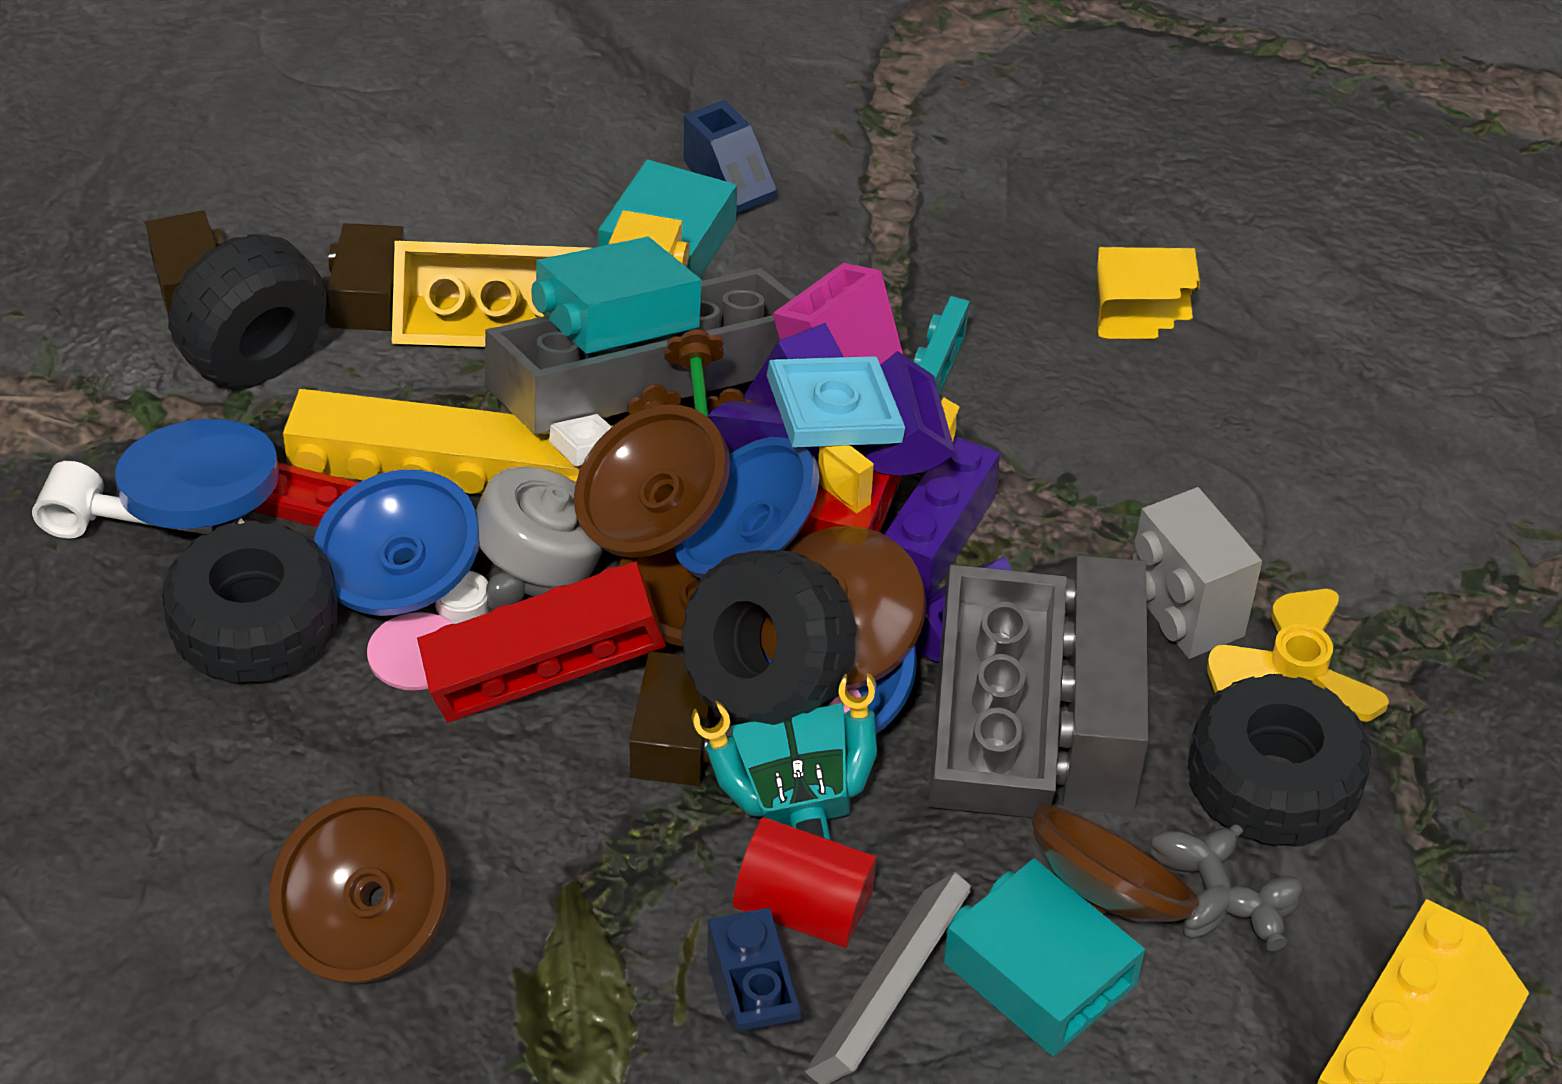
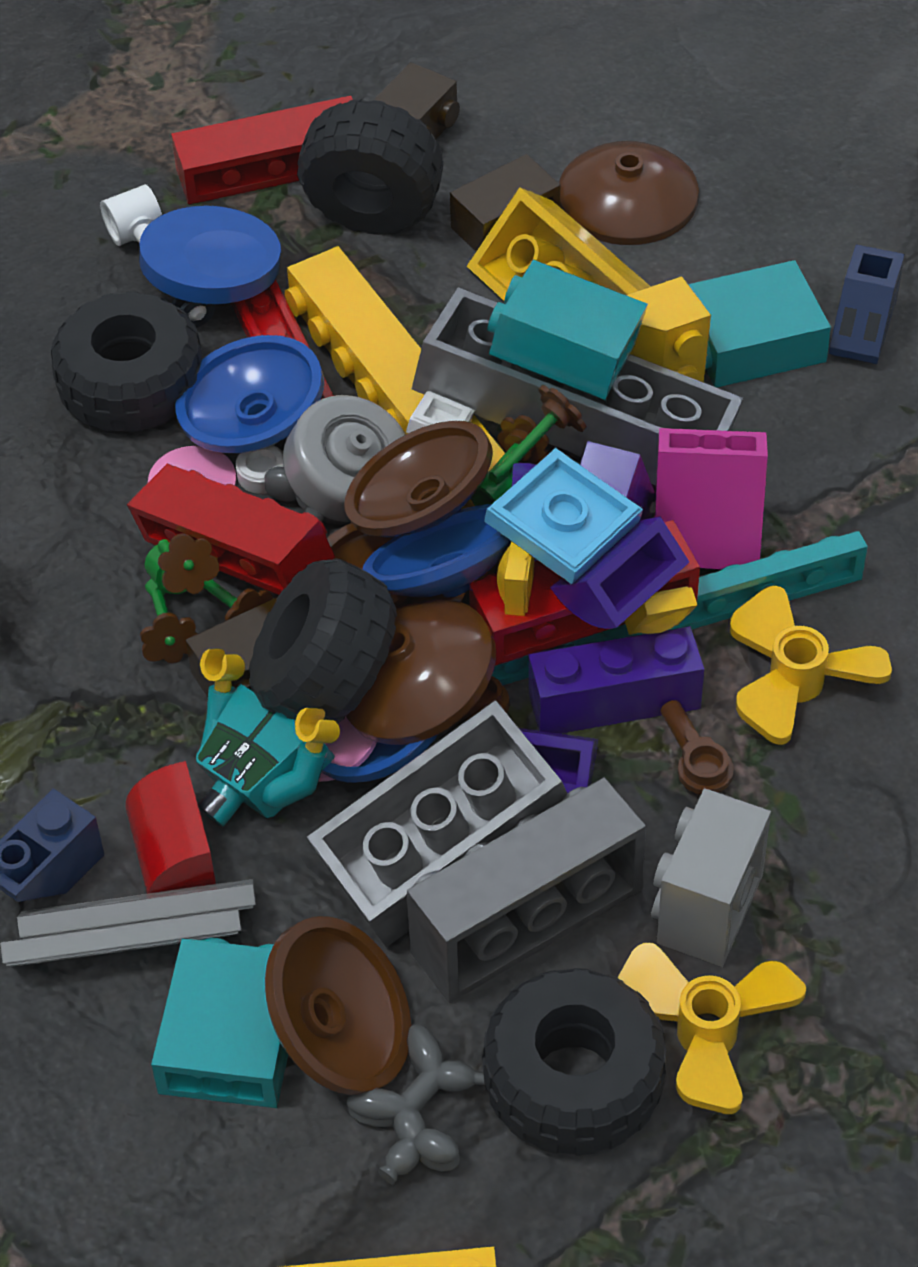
camera: 55 degrees right, 5 degrees up
none -> light grey tile [17,879,256,939]
none -> reddish brown plant [140,533,272,663]
none -> red brick [171,95,353,205]
none -> reddish brown dish [559,141,699,245]
none -> reddish brown plate [660,700,734,794]
none -> yellow piece [730,586,892,745]

